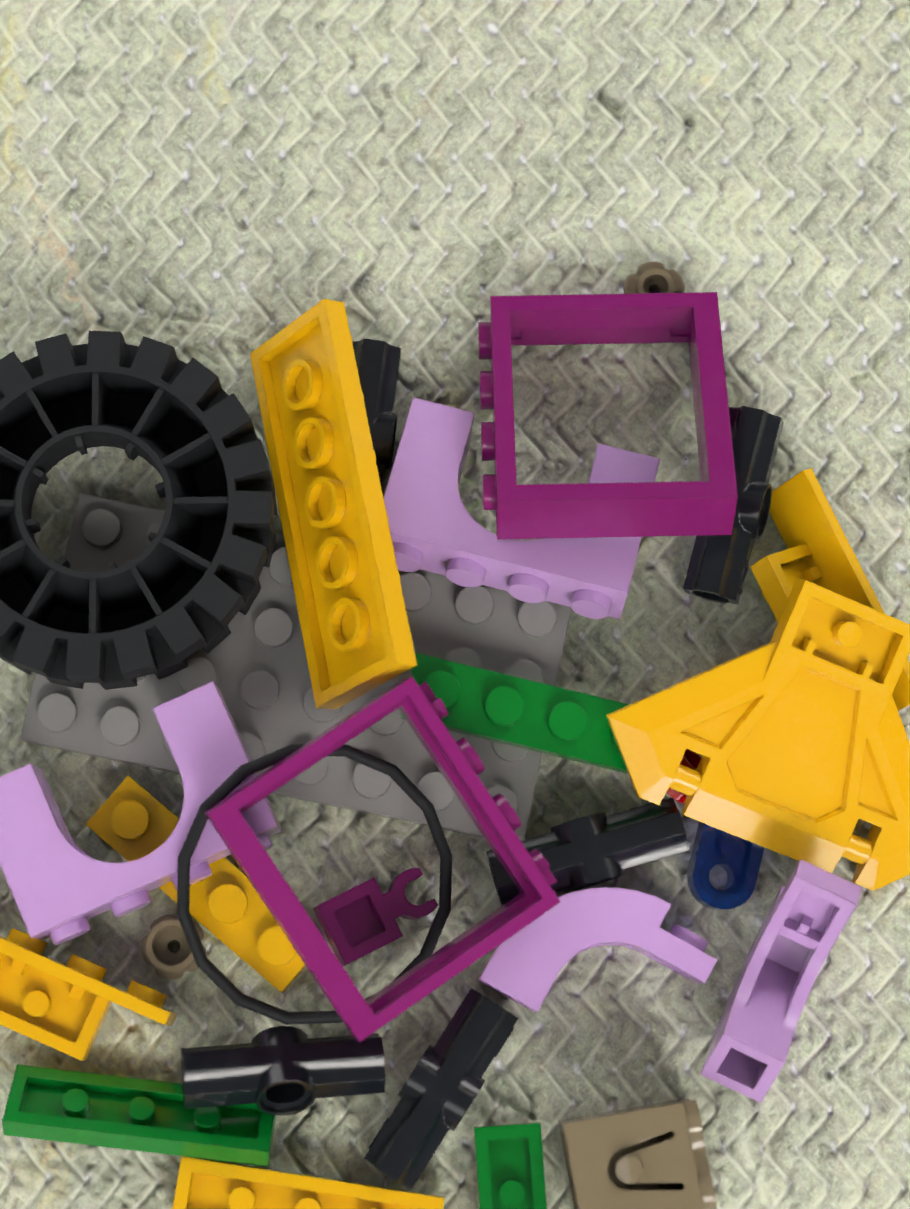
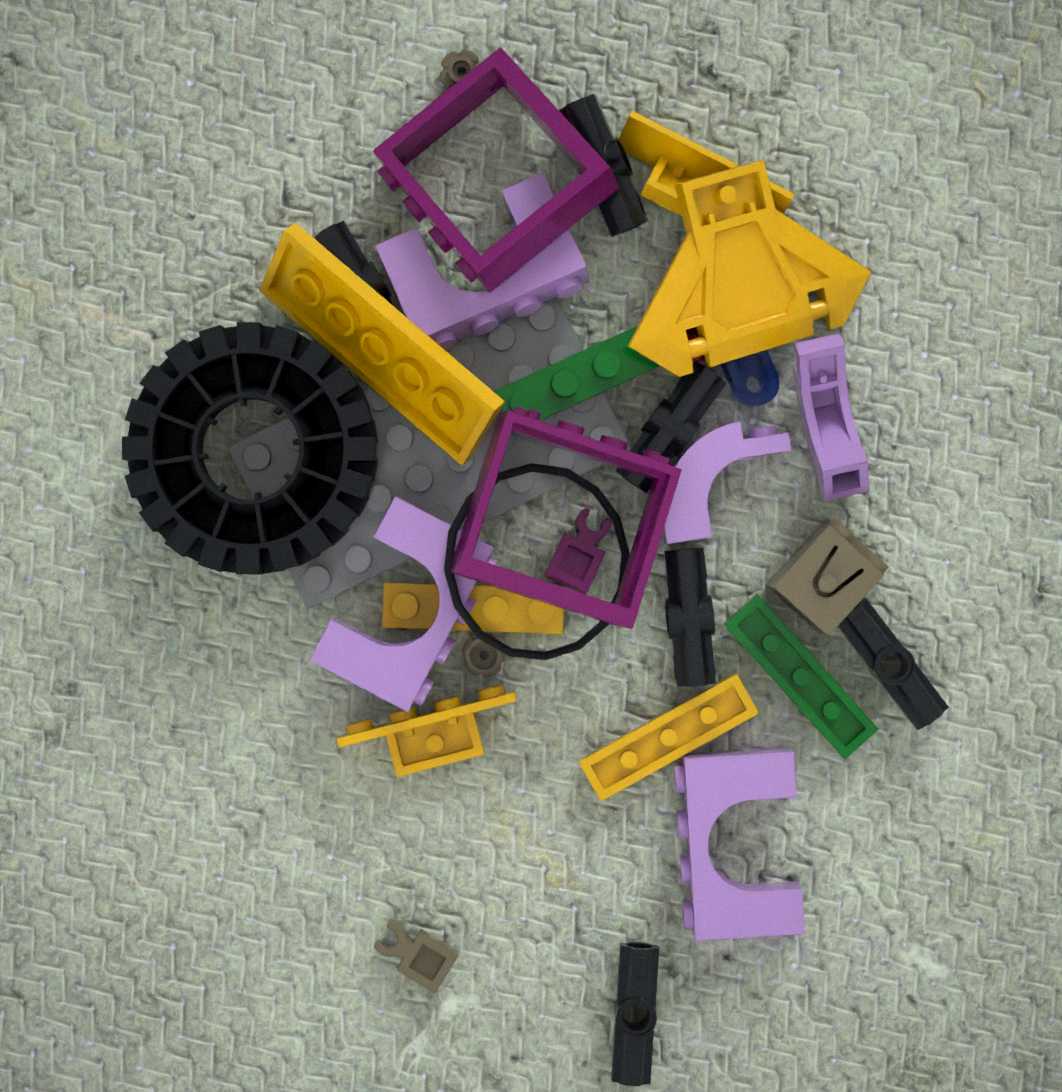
camera: 40 degrees left, 10 degrees up
green plate [2,1064,277,1166] -> none
black piece [181,1026,386,1116] -> none

